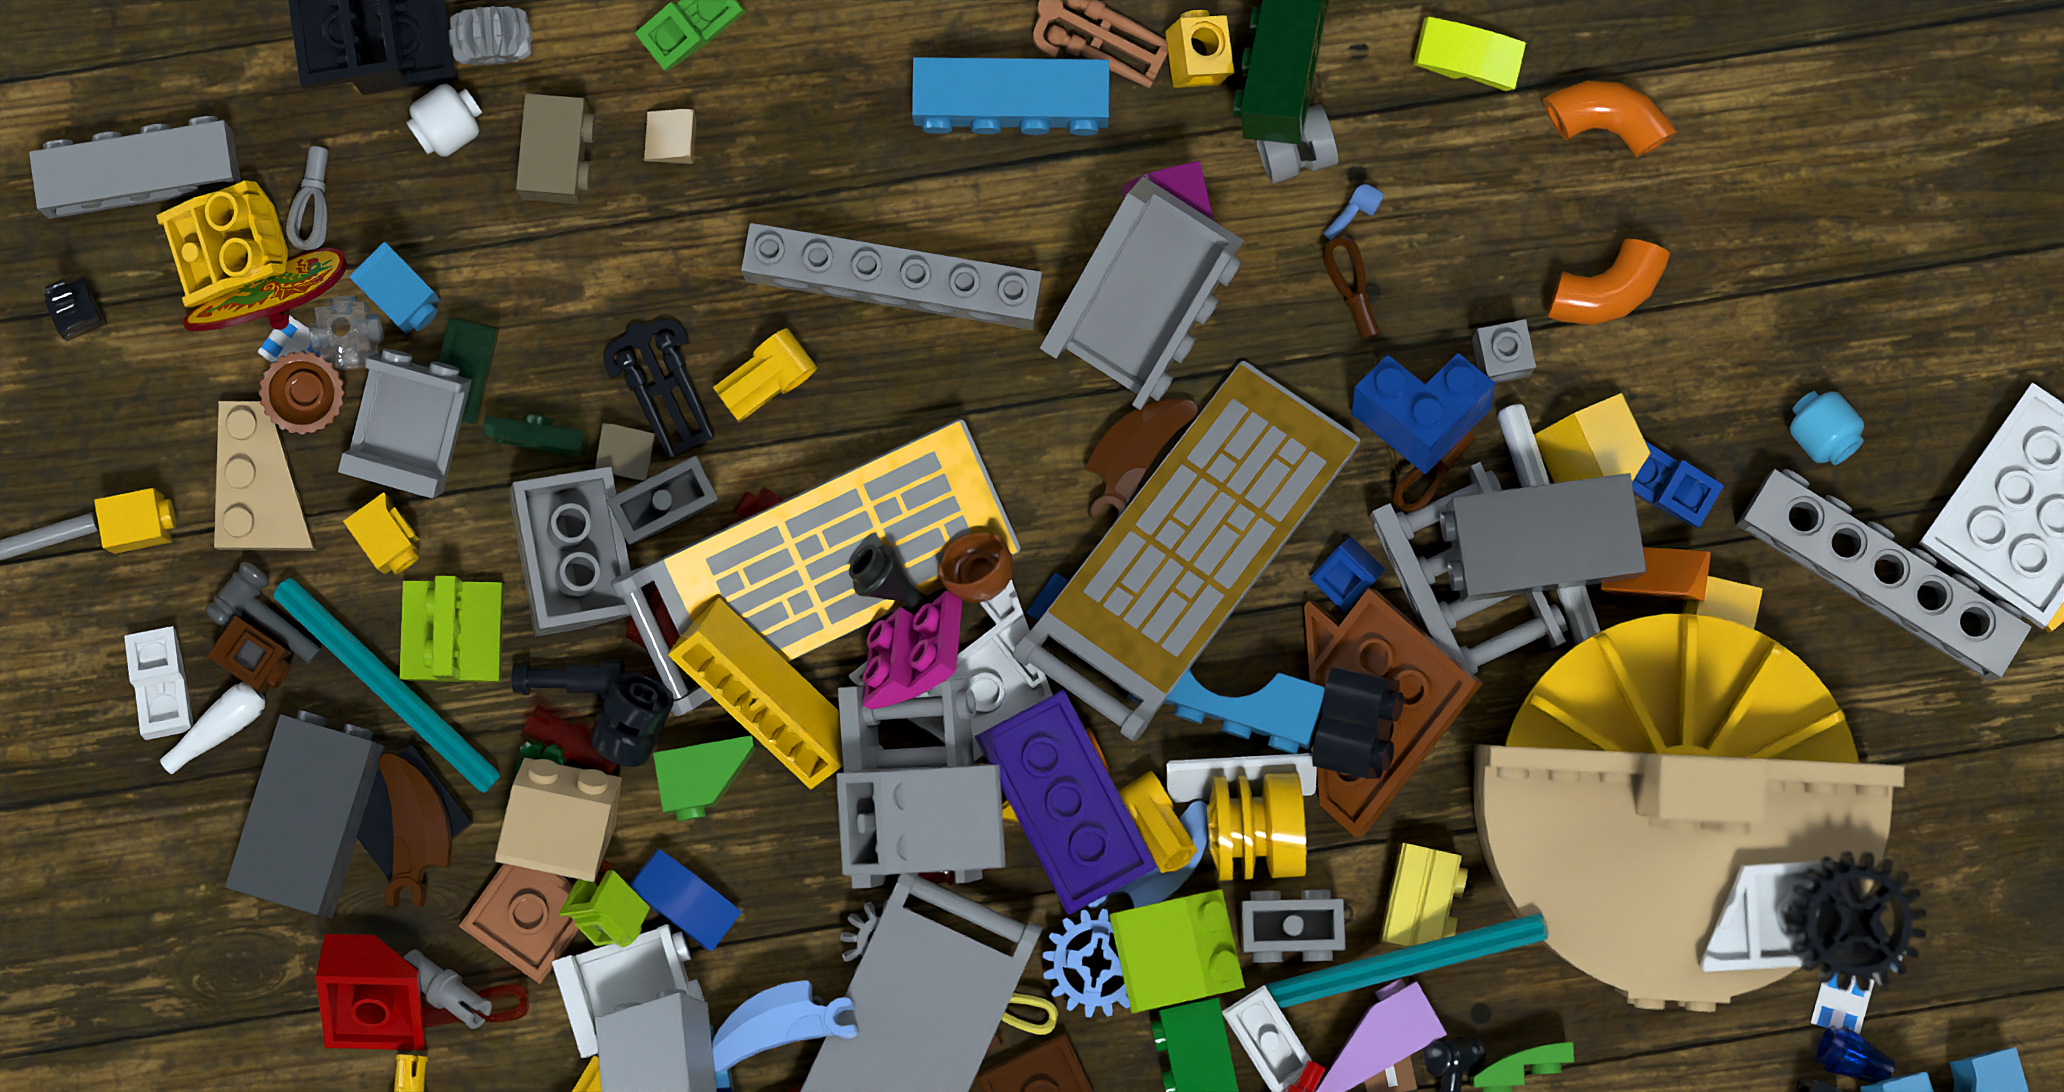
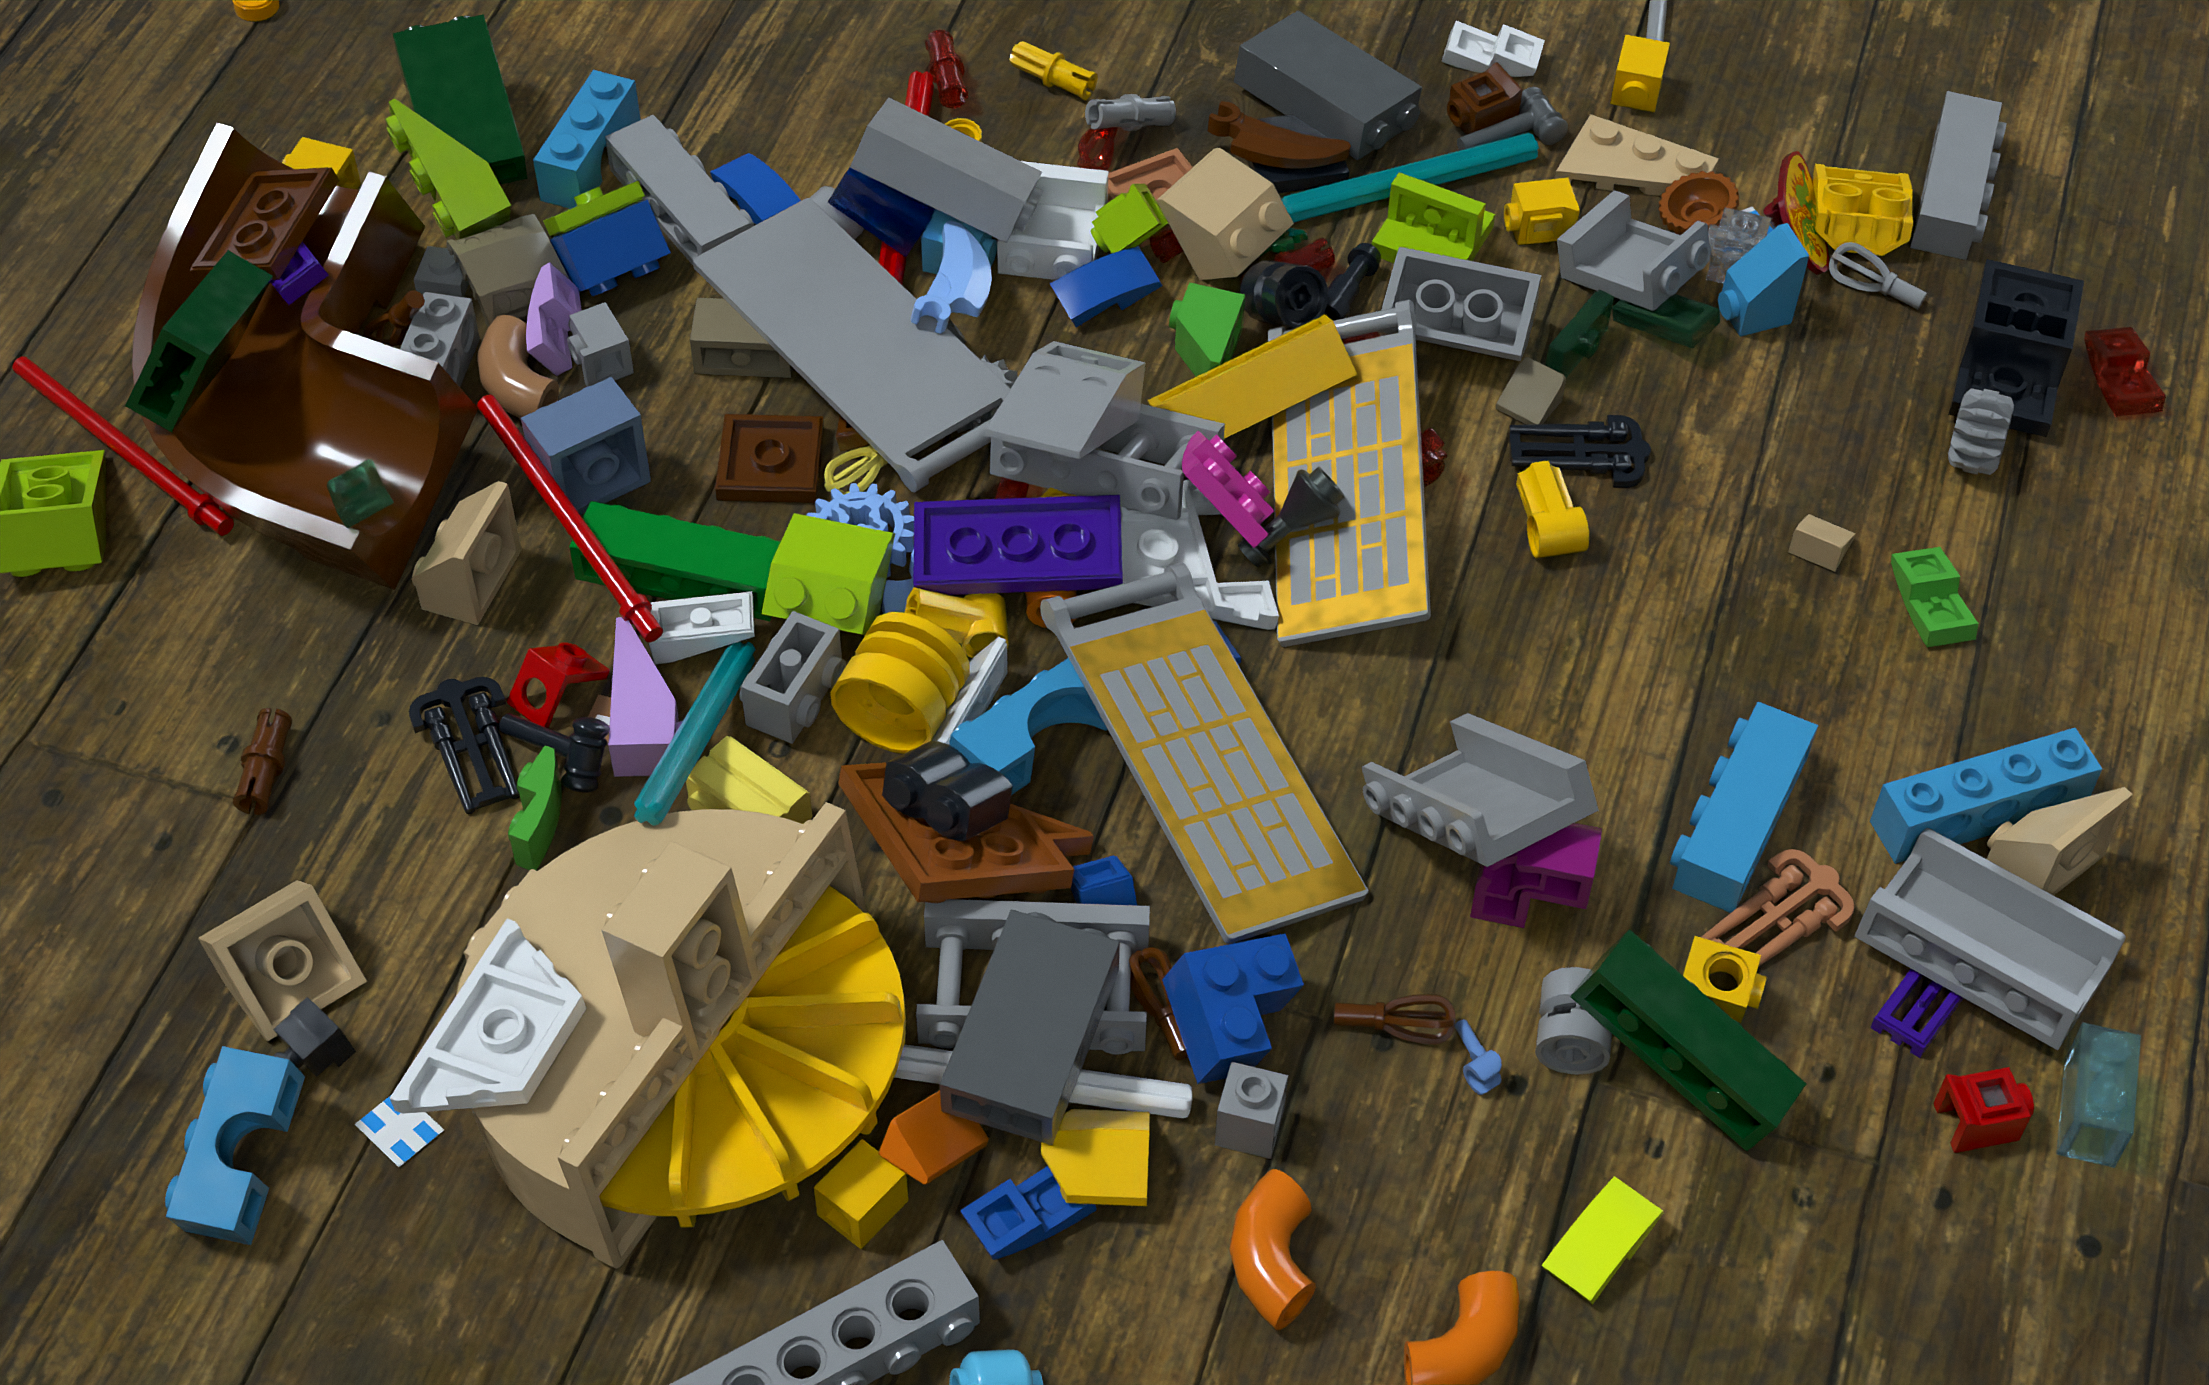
camera: 115 degrees right, 30 degrees down
black piece [44,277,107,341] -> none
white piece [160,682,266,774] -> none
red slope [316,934,426,1050] -> none
white head [406,84,482,157] -> none
dark tan brick [516,94,596,204] -> none
dark grey slope [606,455,718,545] -> none
light grey brick [741,223,1042,330] -> none
dark orange hair [937,532,1014,604] -> none
reddish brown piece [1085,399,1198,527] -> none
black gear [1784,851,1927,991] -> none
clear blue cone [1815,1025,1895,1083] -> none

